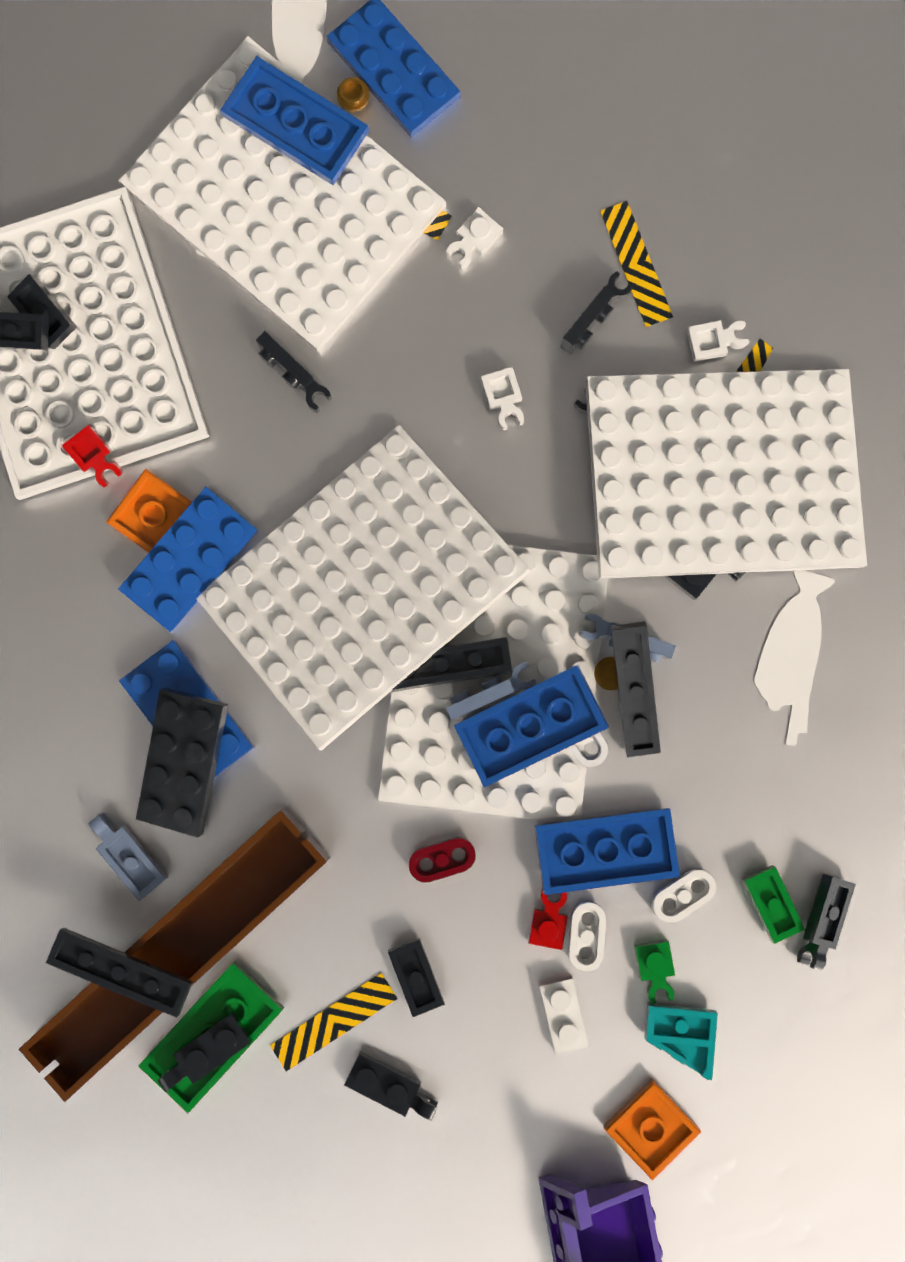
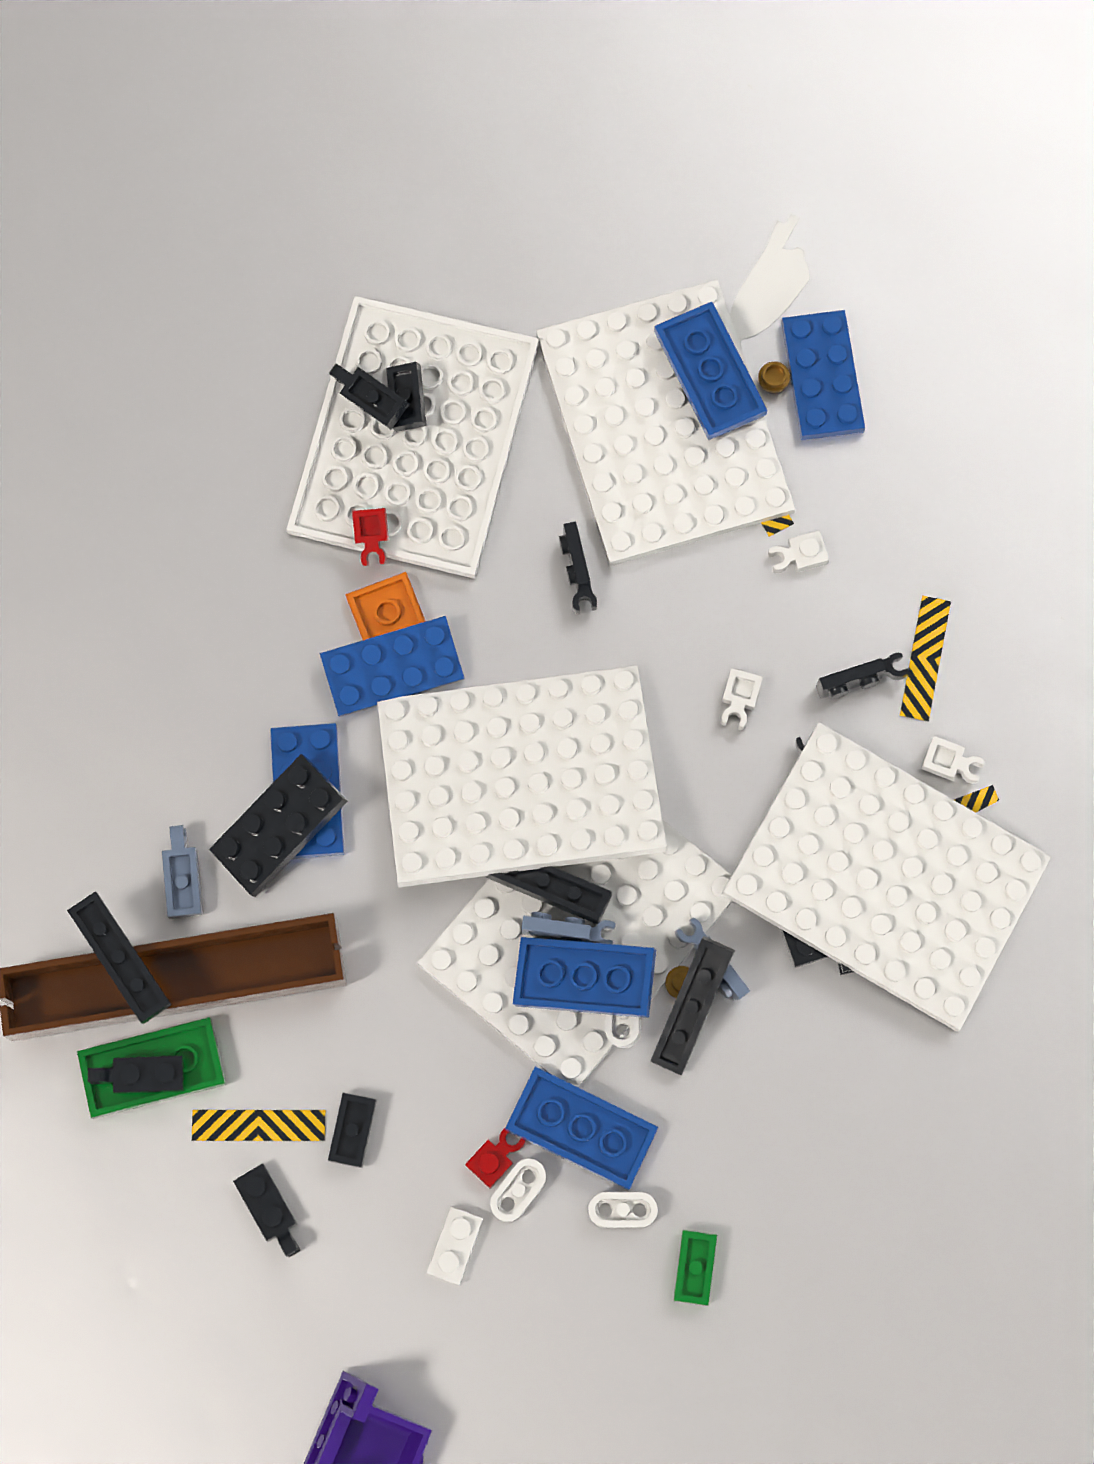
camera: 35 degrees right, 10 degrees down
dark red plate [409,837,476,883] -> none
orange tile [603,1078,701,1181] -> none
green plate [634,939,675,1004] -> none
teal wing [644,1003,718,1080] -> none
white sticker [754,570,835,746] -> none
black plate [797,873,856,971] -> none

